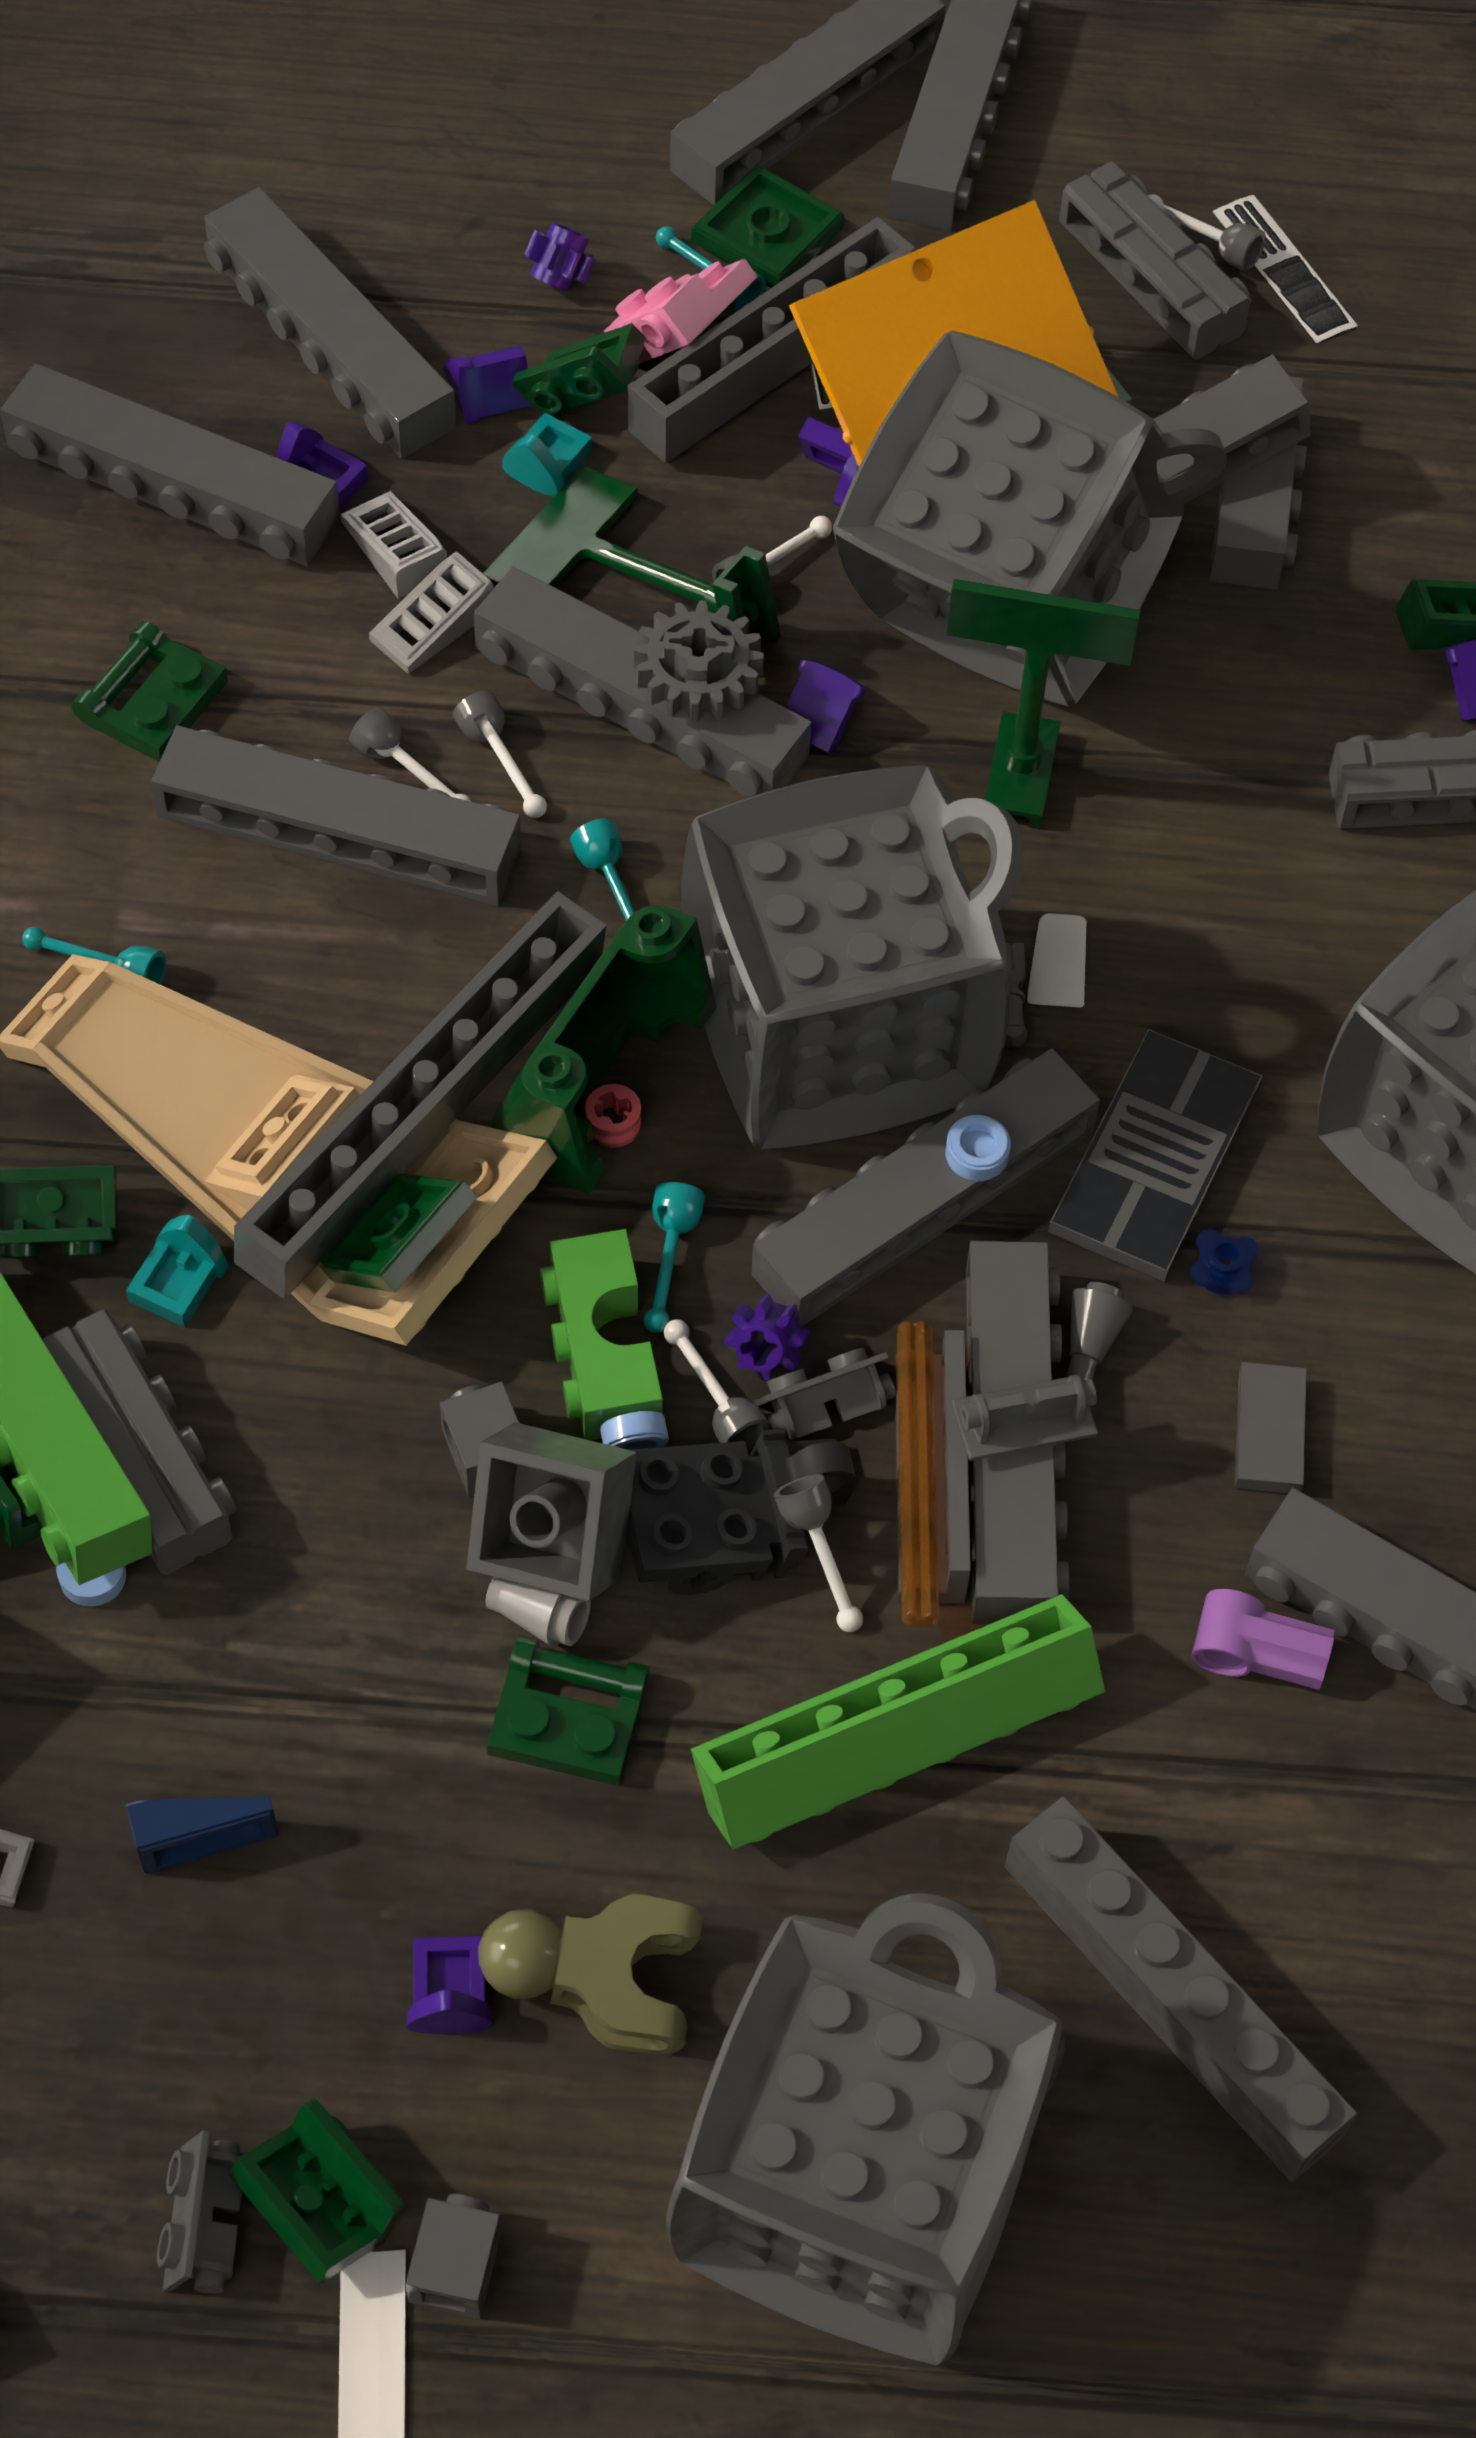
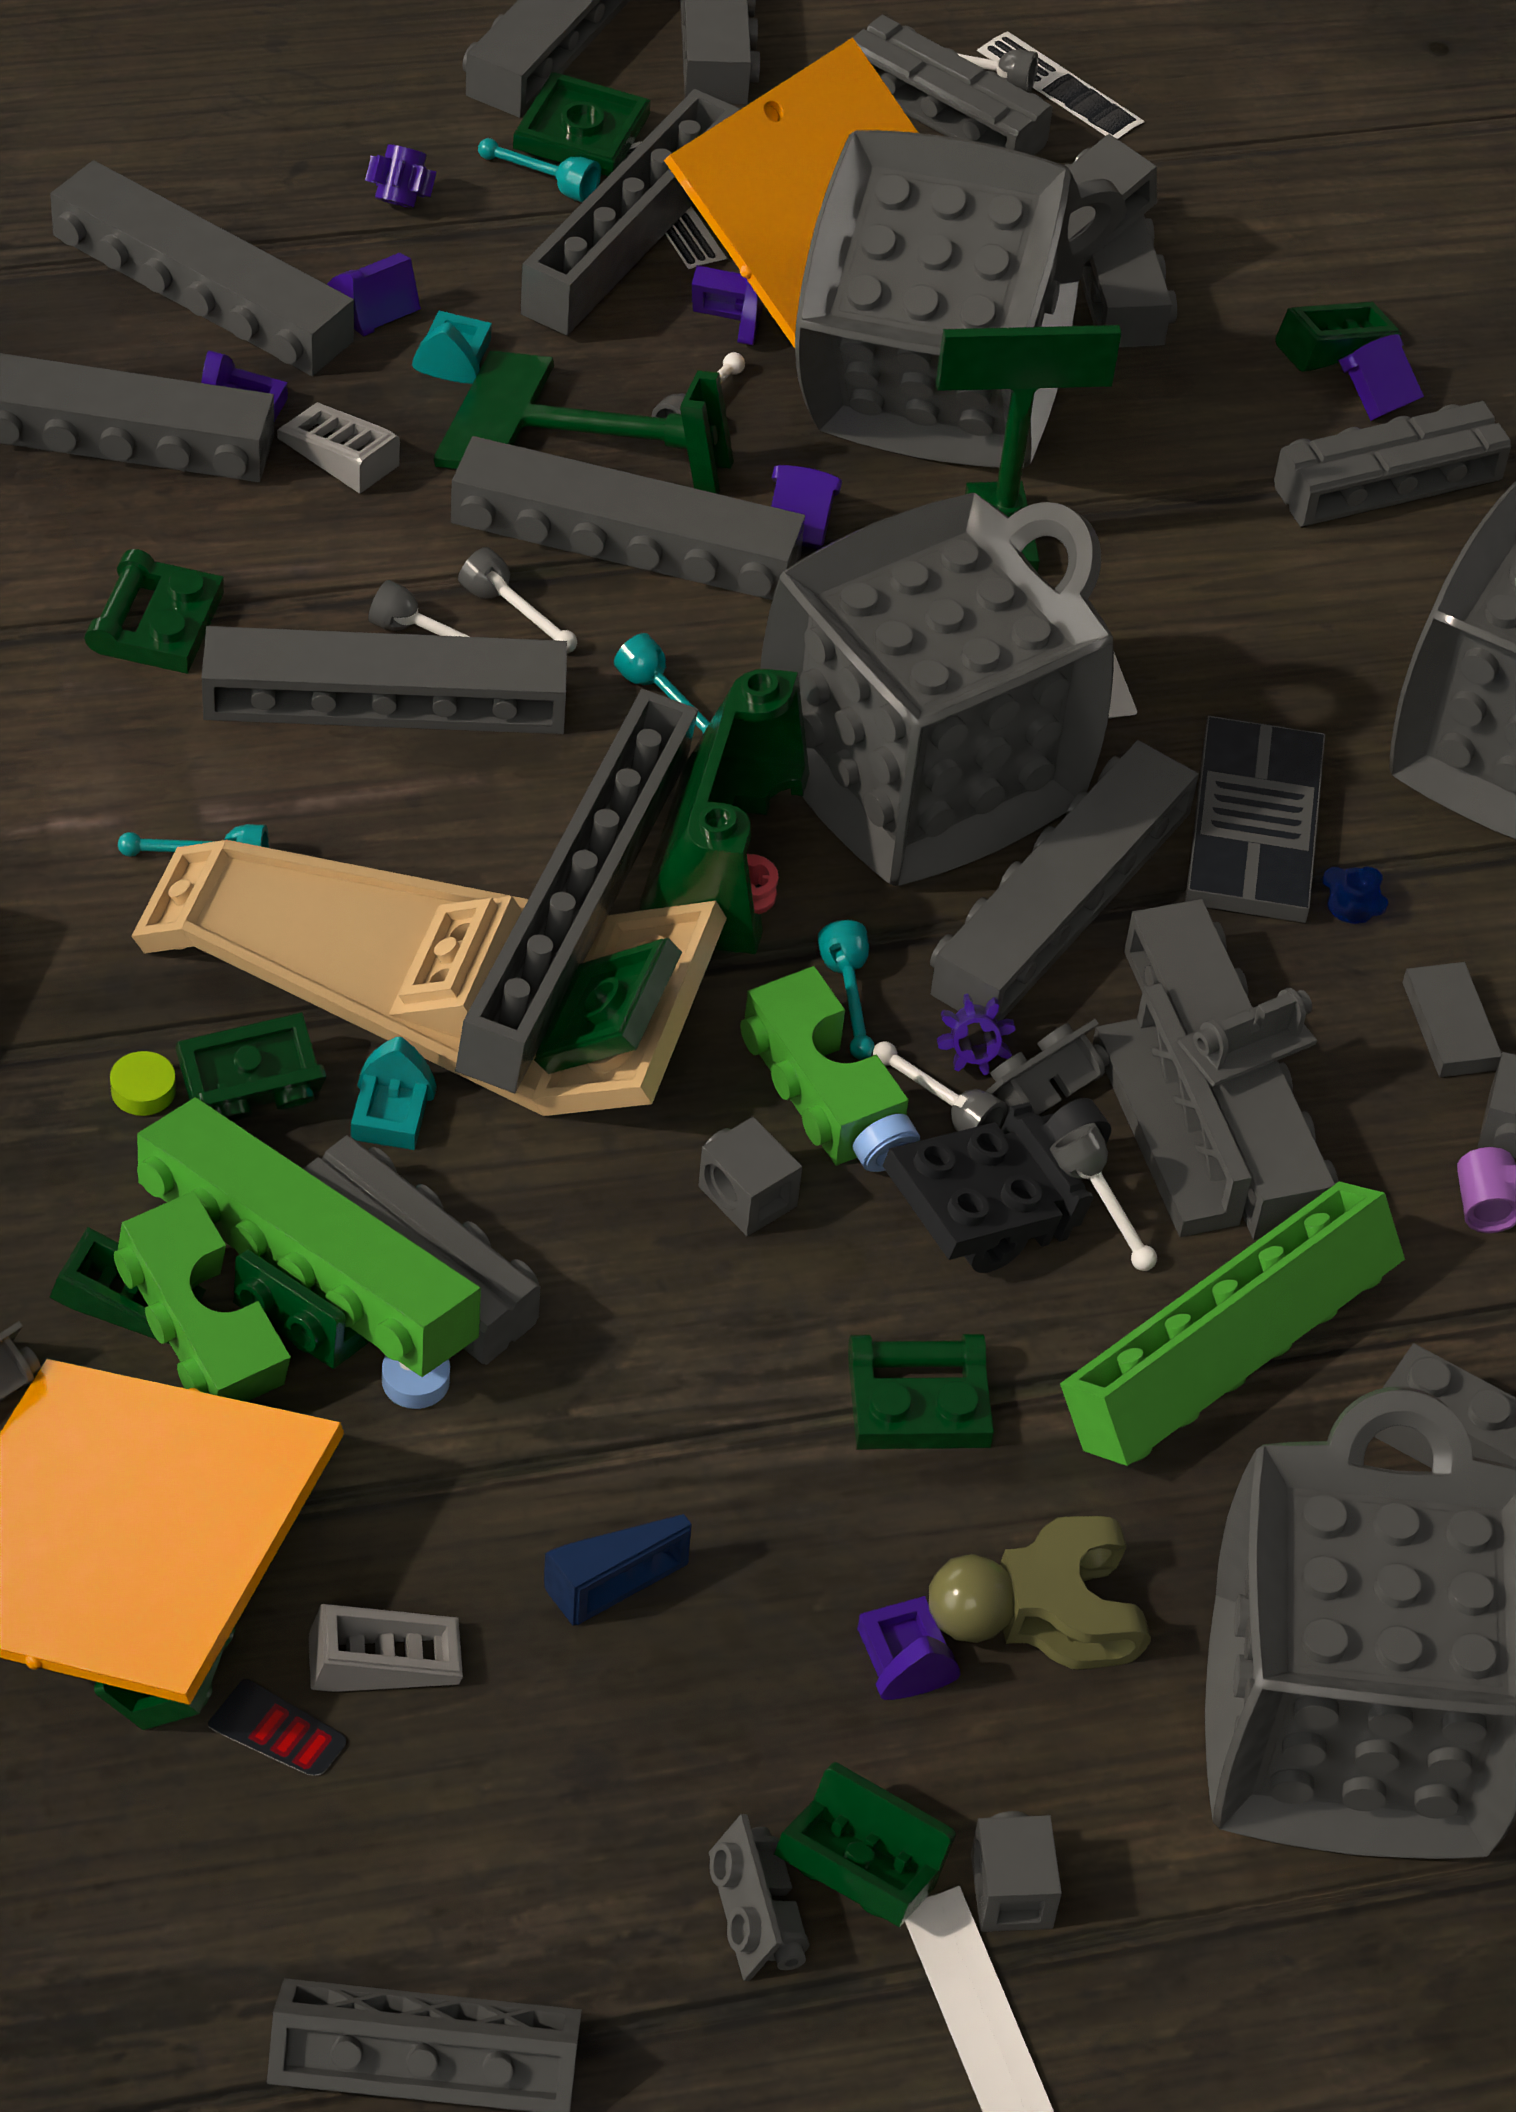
camera: 20 degrees left, 10 degrees down
light grey slope [369,552,494,674] -> none
dark grey brick [466,1422,637,1601] -> none
light grey cone [486,1577,591,1647] -> none
dark green bracket [512,323,646,416] -> none
bright pink plate [604,258,758,364] -> none
dark grey gear [634,600,764,722] -> none
clear orange axle [897,1321,939,1627] -> none
light blue tile [945,1115,1011,1181] -> none
dark grey cone [1066,1282,1133,1381] -> none

